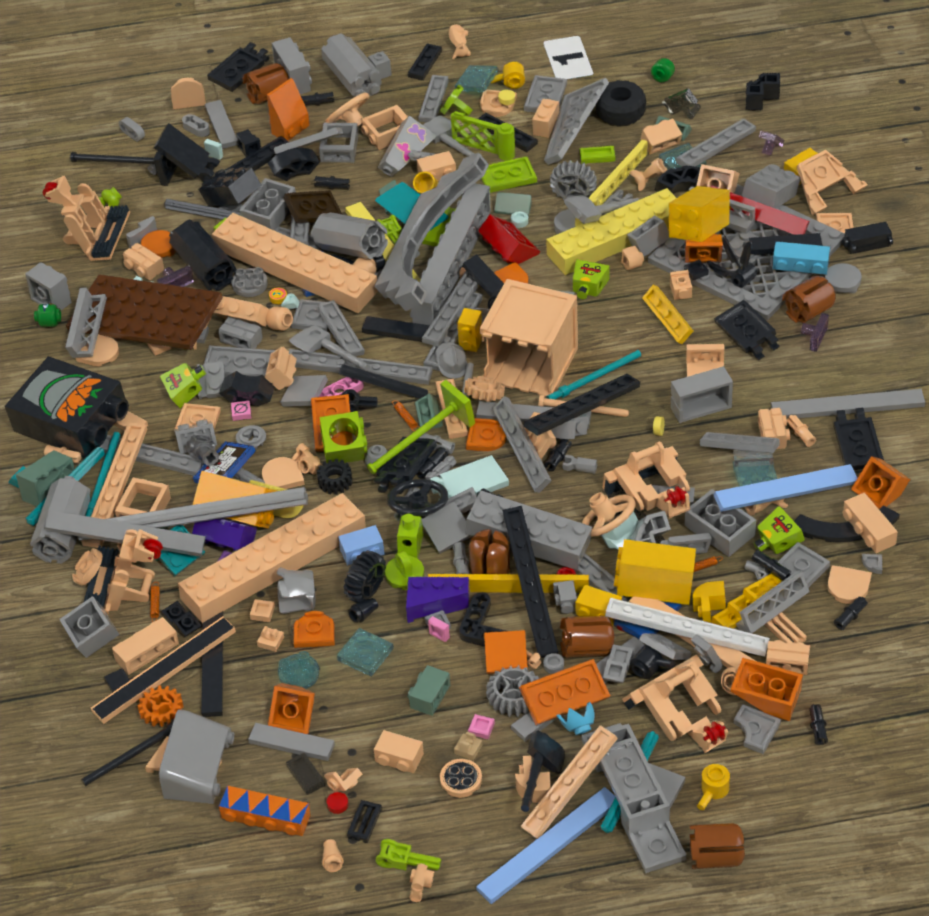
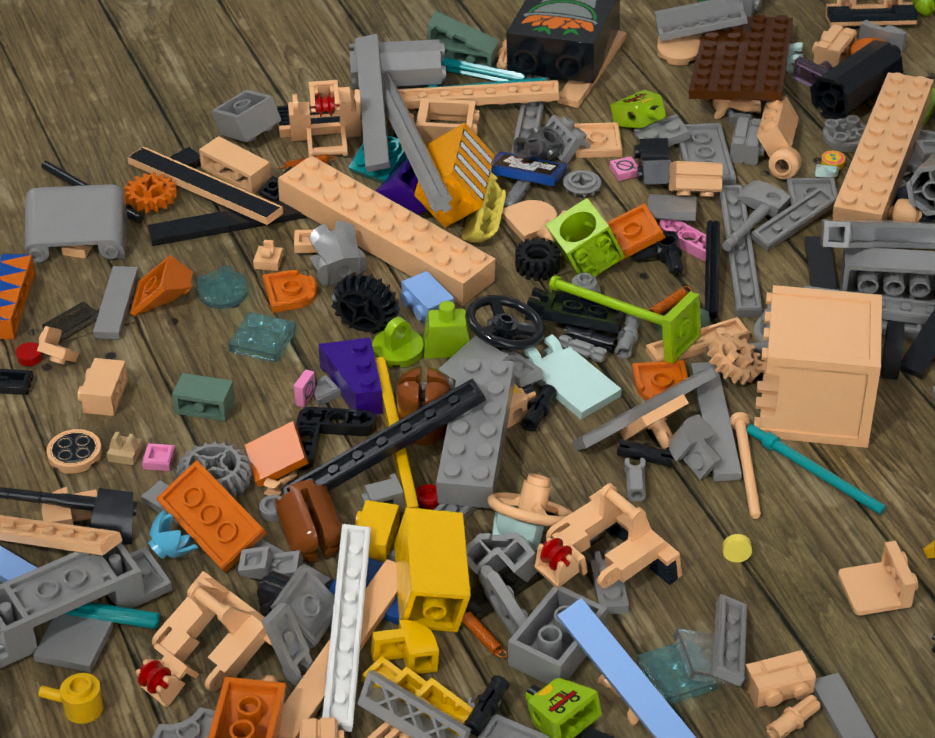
camera: 75 degrees right, 5 degrees down
black cone [348,598,379,623] -> none
black tile [524,374,640,436] -> none
light grey piece [671,366,733,423] -> none

